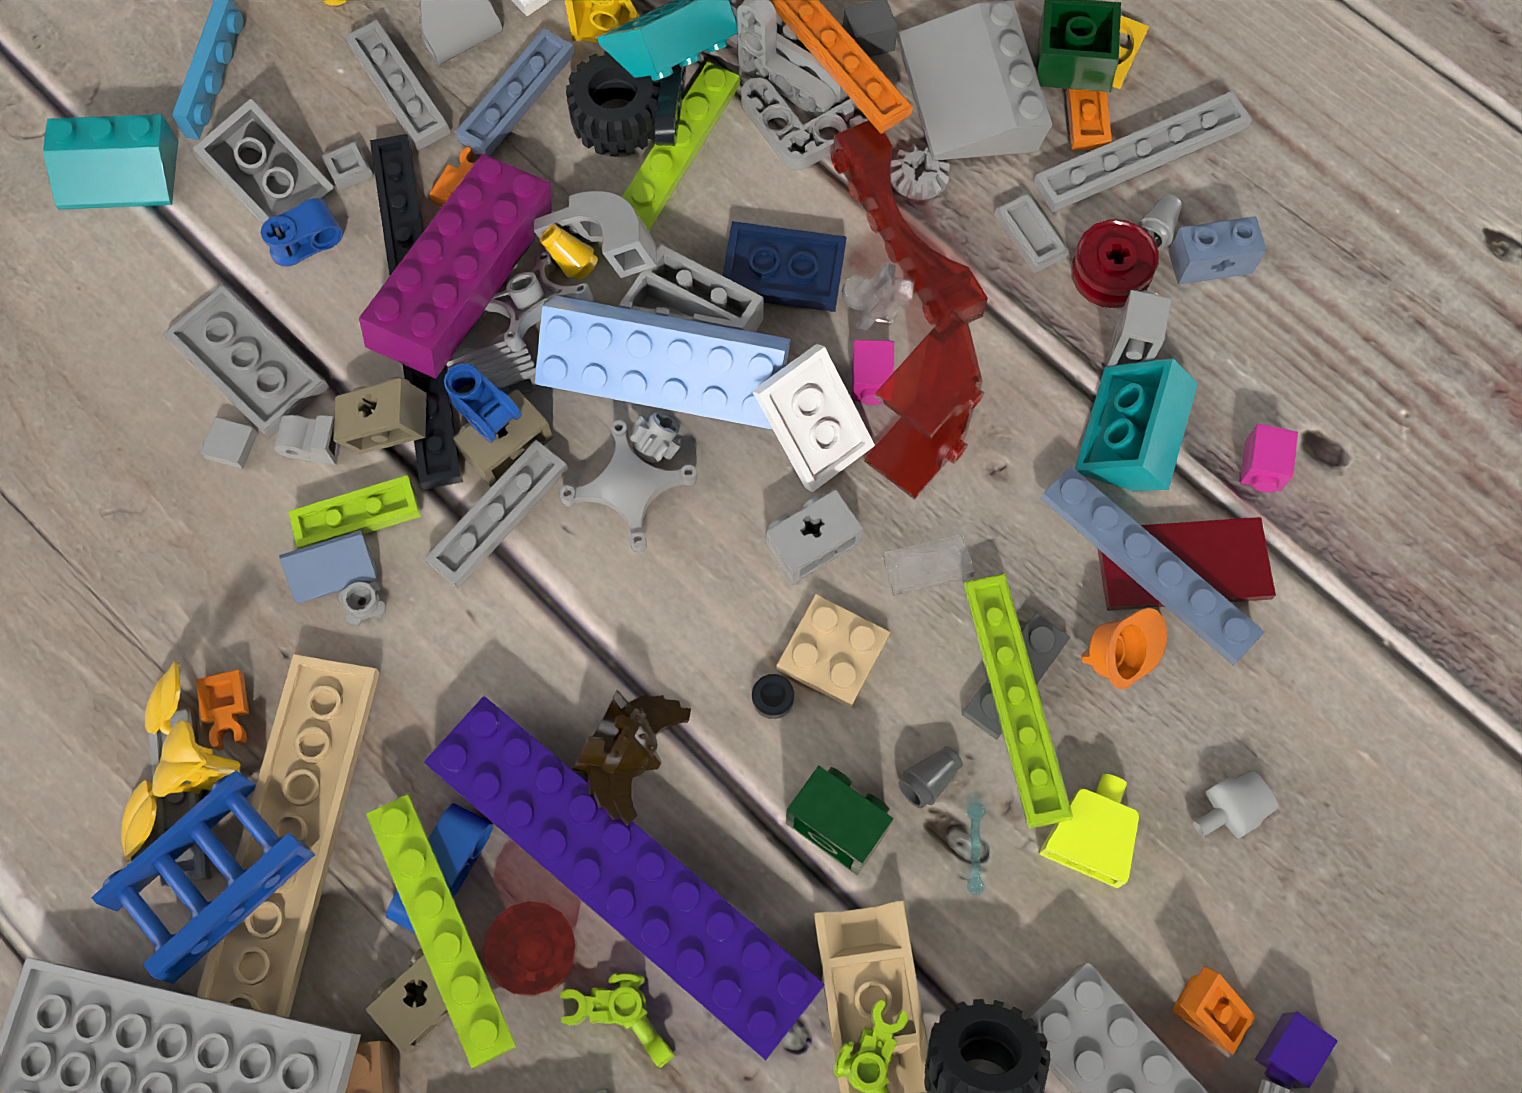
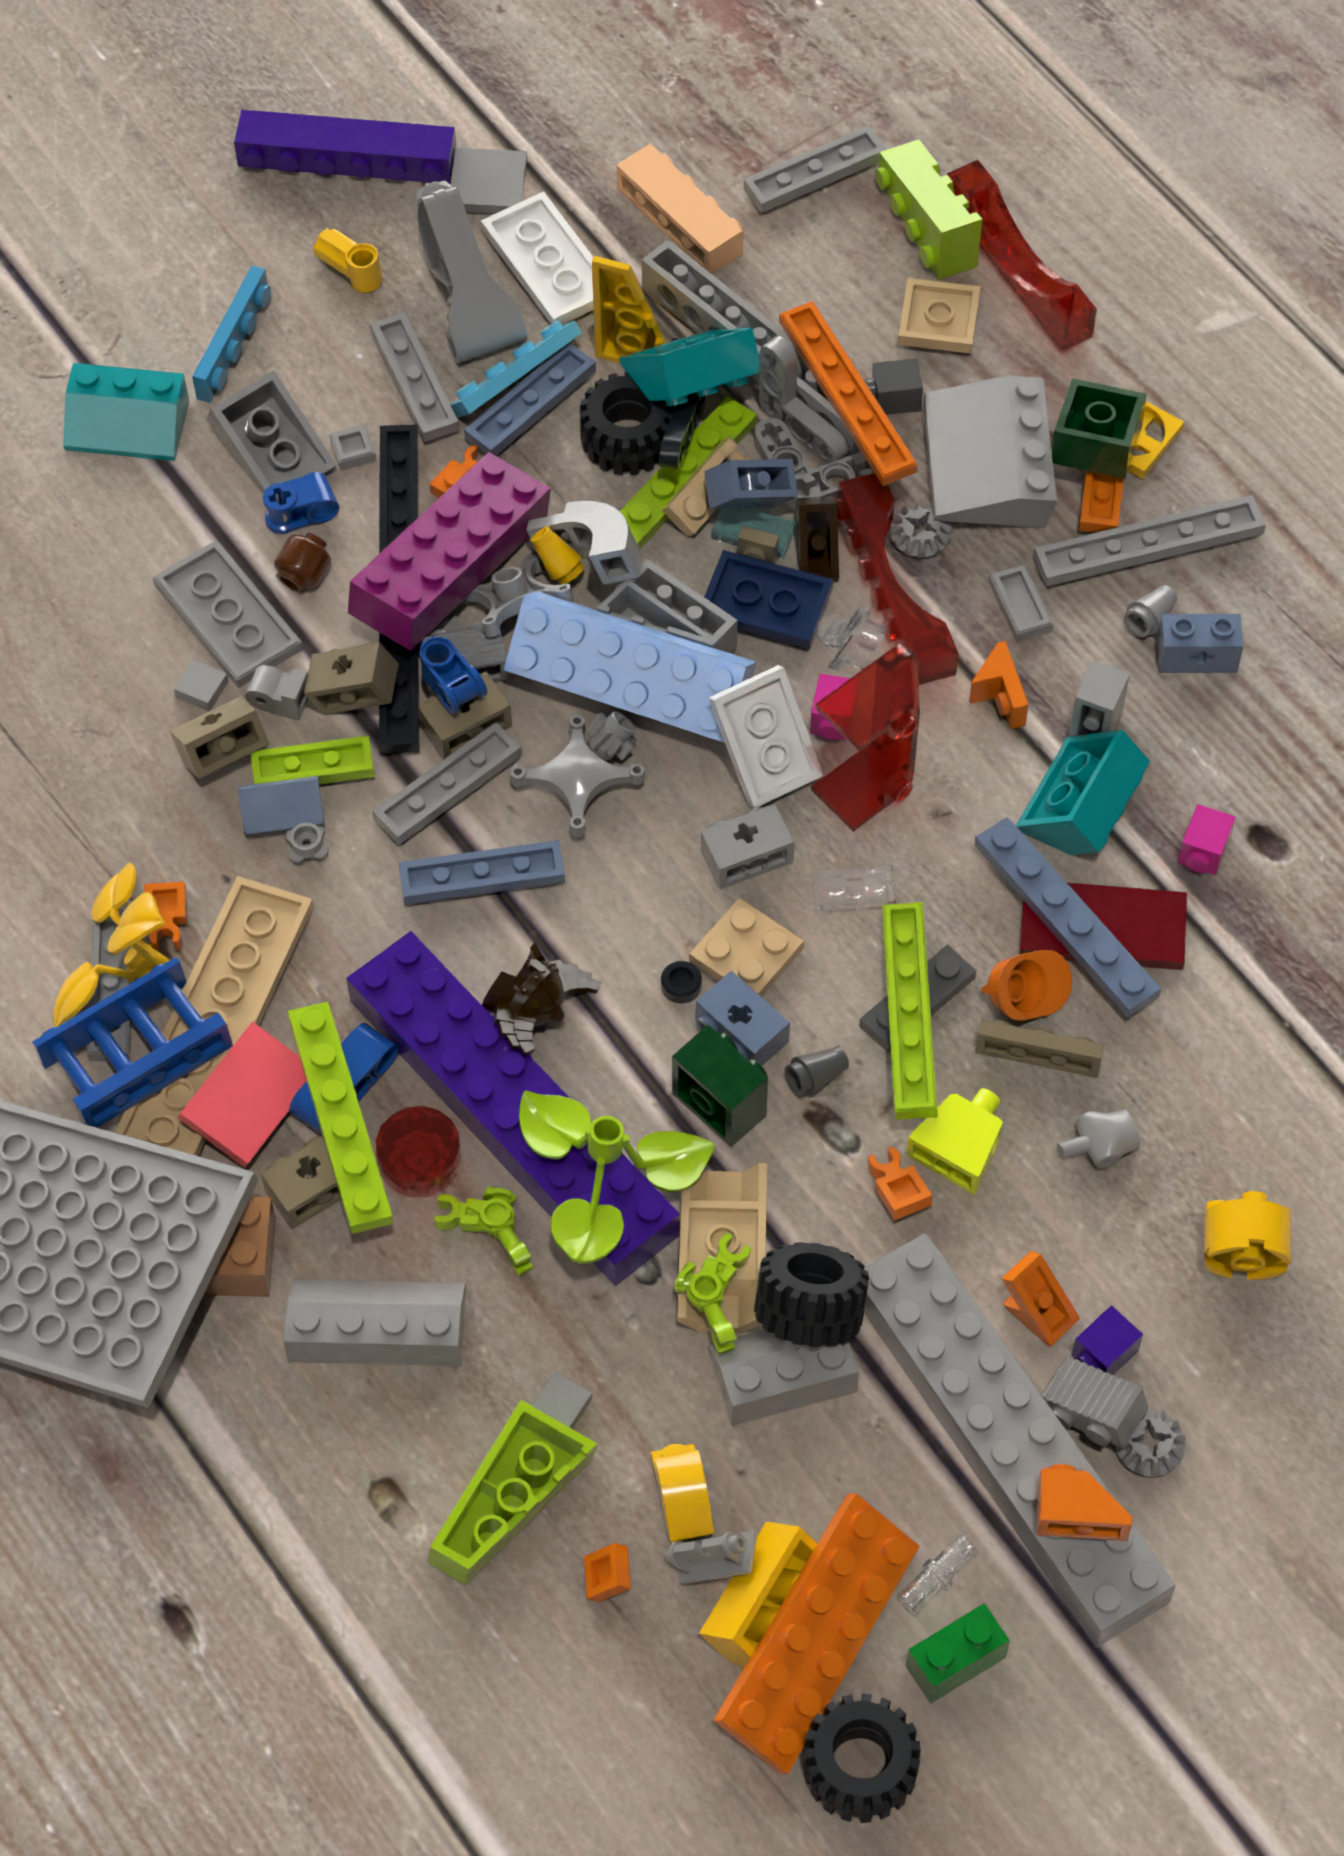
camera: 10 degrees right, 10 degrees down
clear light blue hinge [966,802,985,895] -> none
dark red wheel [1071,219,1159,308] -> none
none -> dark tan brick [170,697,269,779]
none -> coral tile [177,1021,306,1168]
none -> reddish brown head [274,533,331,592]
none -> sand blue plate [399,840,565,905]
none -> medium azure plate [450,320,582,418]
none -> lime plant [519,1090,715,1263]
none -> tan plate [662,436,752,537]
none -> sand blue brick [696,970,790,1066]
none -> sand blue brick [704,459,798,509]
none -> clear light blue tile [711,508,796,559]
none -> dark tan plate [737,526,779,564]
none -> dark brown slope [796,496,839,580]
none -> orange plate [868,1147,932,1221]
none -> orange slope [969,641,1029,729]
none -> dark tan plate [975,1020,1105,1078]
none -> yellow brick [1204,1191,1292,1280]

